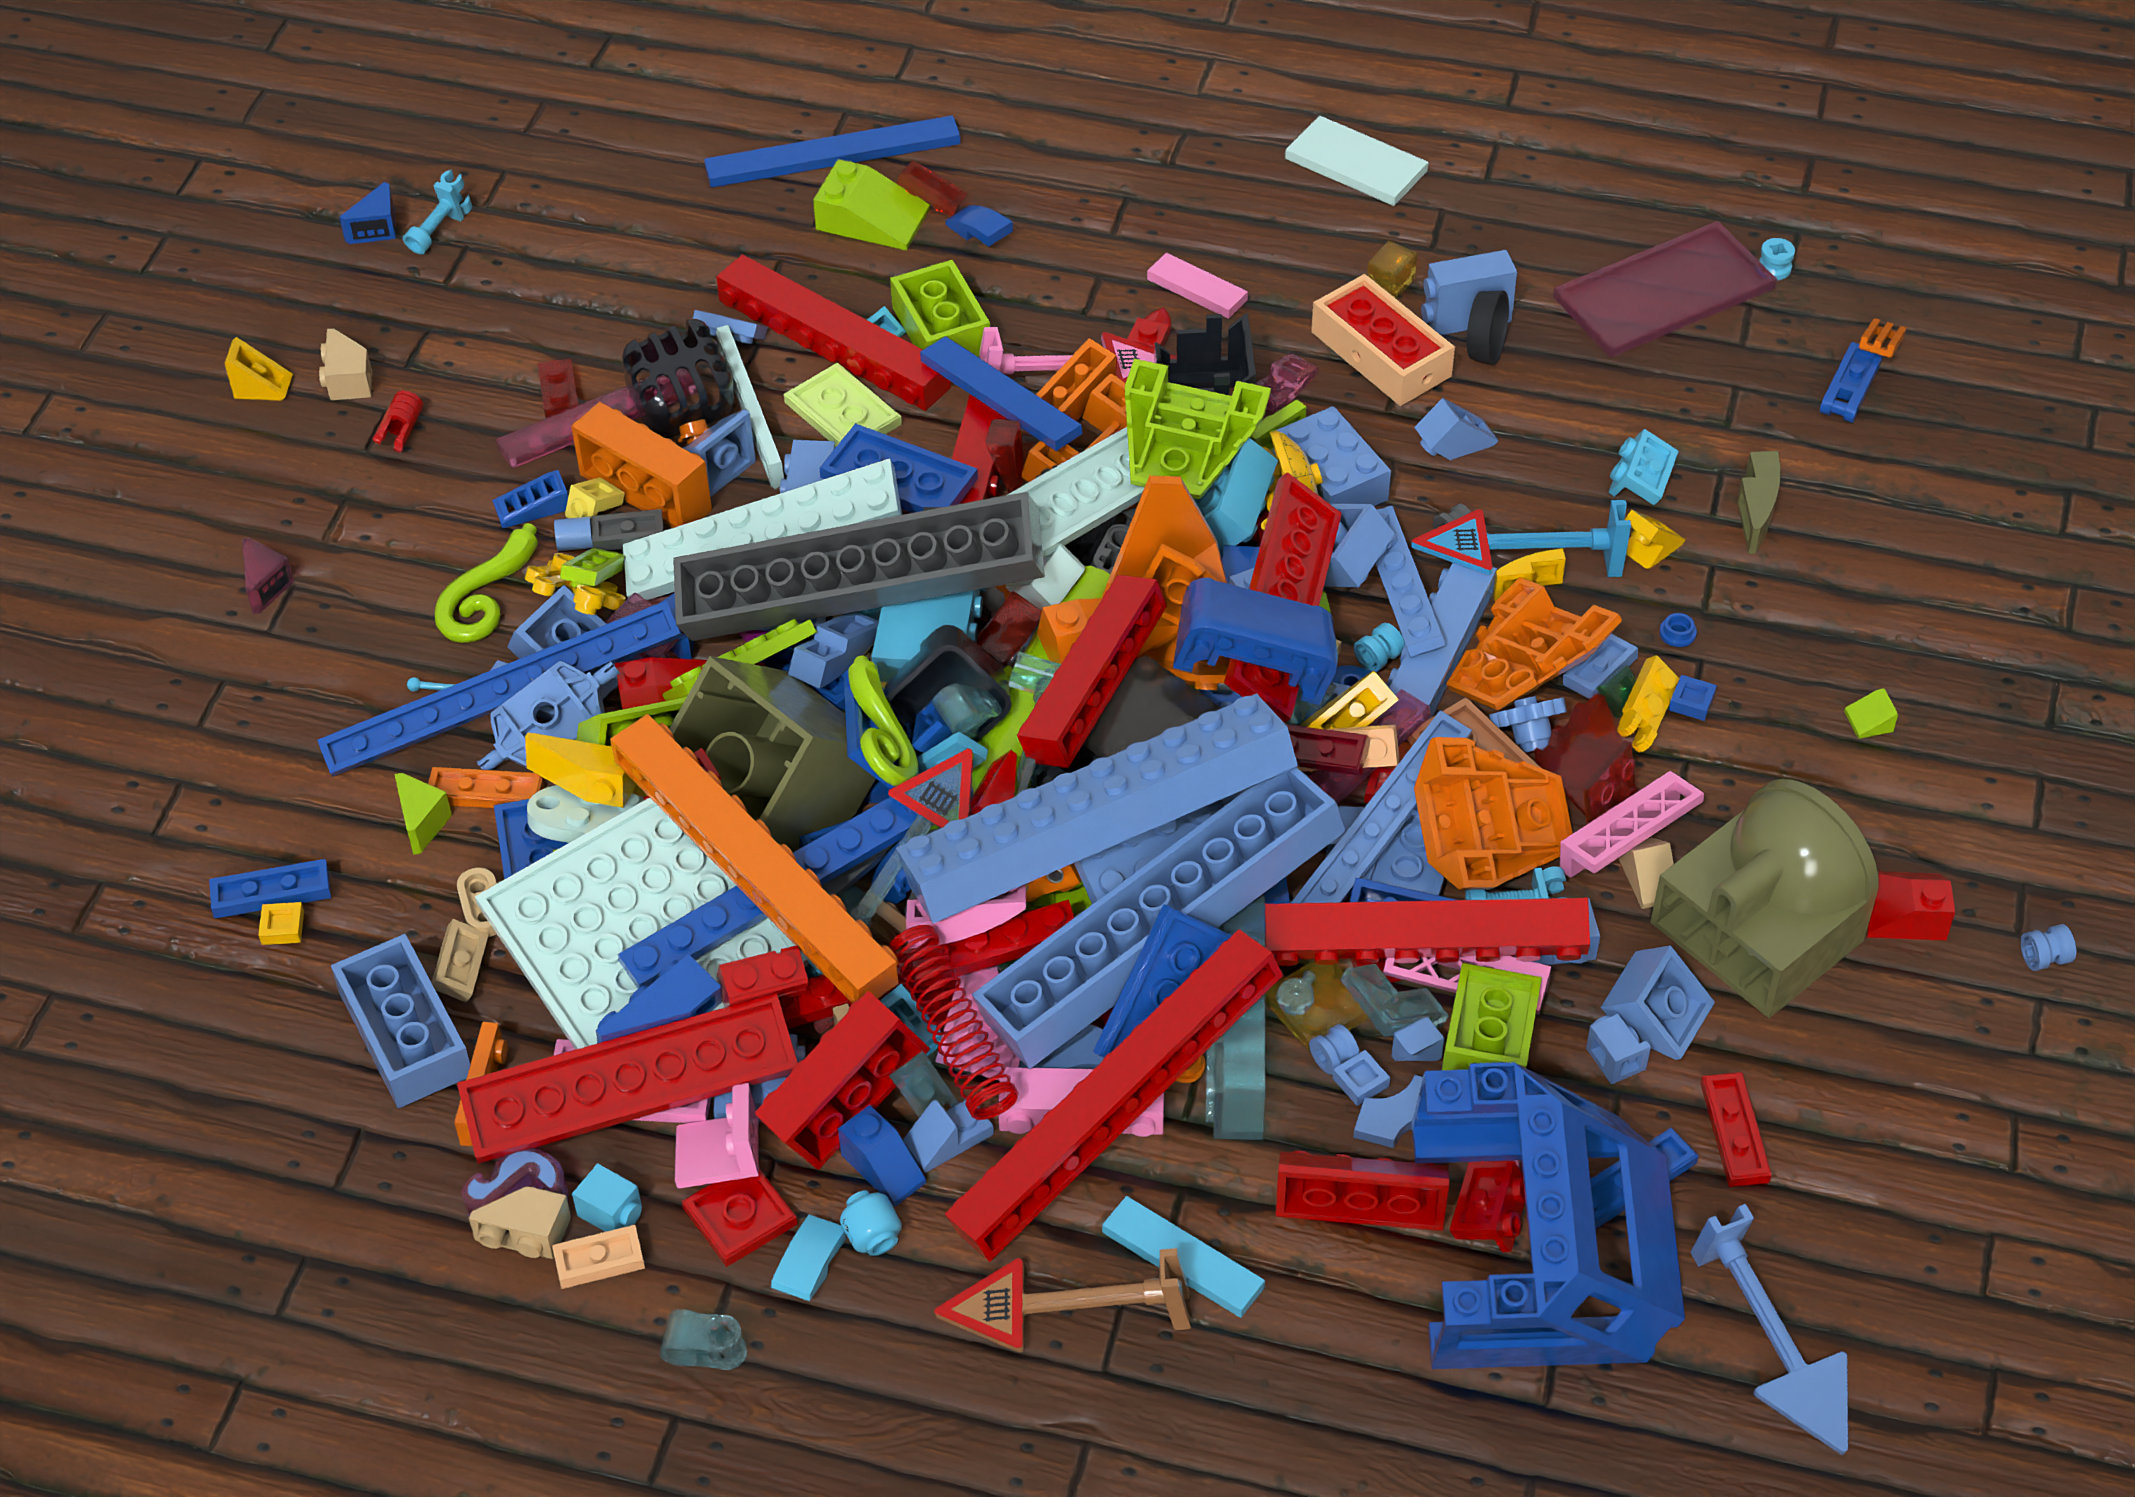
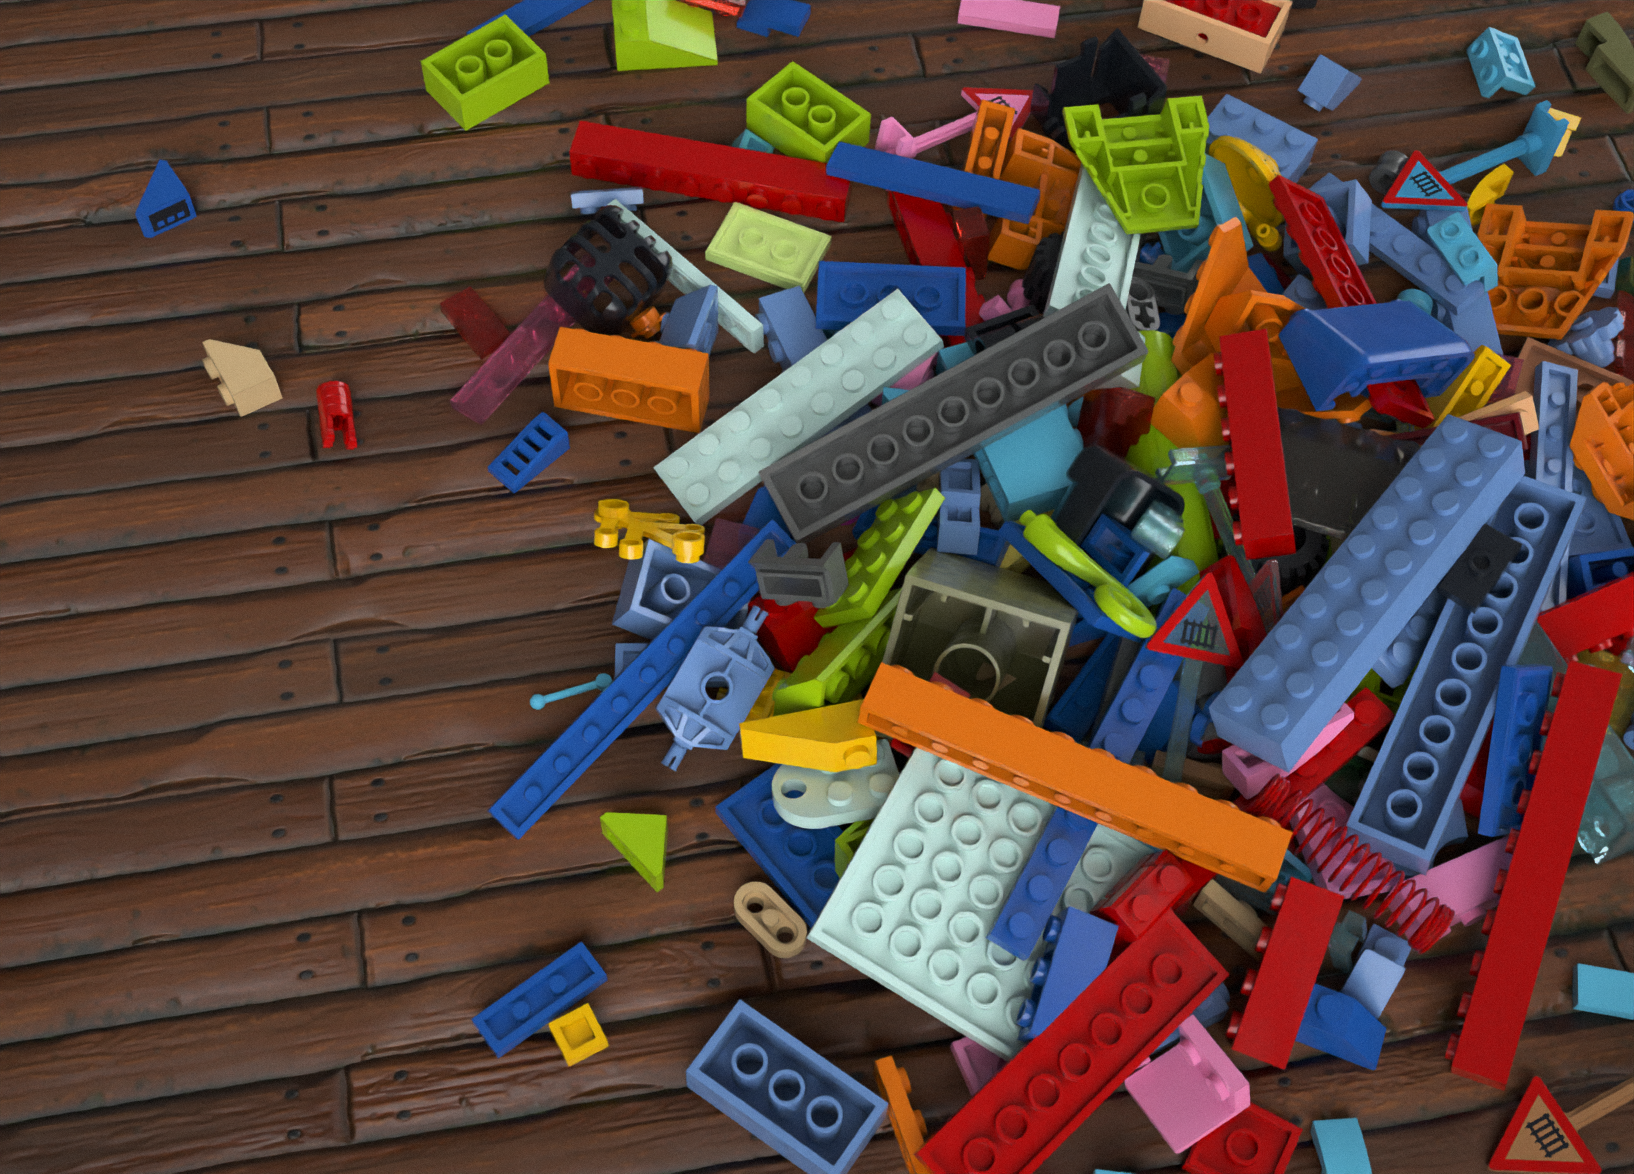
camera: 30 degrees left, 10 degrees up
yellow slope [224,337,293,401] -> none
clear pink slope [242,538,294,615] -> none
medium azure bar [403,170,472,255] -> none
orange tile [428,767,545,808] -> none
tan plate [431,919,489,1003] -> none
lime plant [435,523,538,643] -> none
medium blue beam [554,516,593,552] -> none
lime plate [560,548,625,588] -> none
light yellow bracket [565,477,625,518] -> none
dark grey plate [591,509,664,550] -> none
medium azure head [840,1191,902,1256] -> none
red plate [1127,307,1171,348] -> none
none -> lime brick [421,14,549,131]
none -> dark grey window [748,539,849,608]
none -> medium azure bracket [1427,211,1498,293]
none -> black plate [1438,524,1522,614]

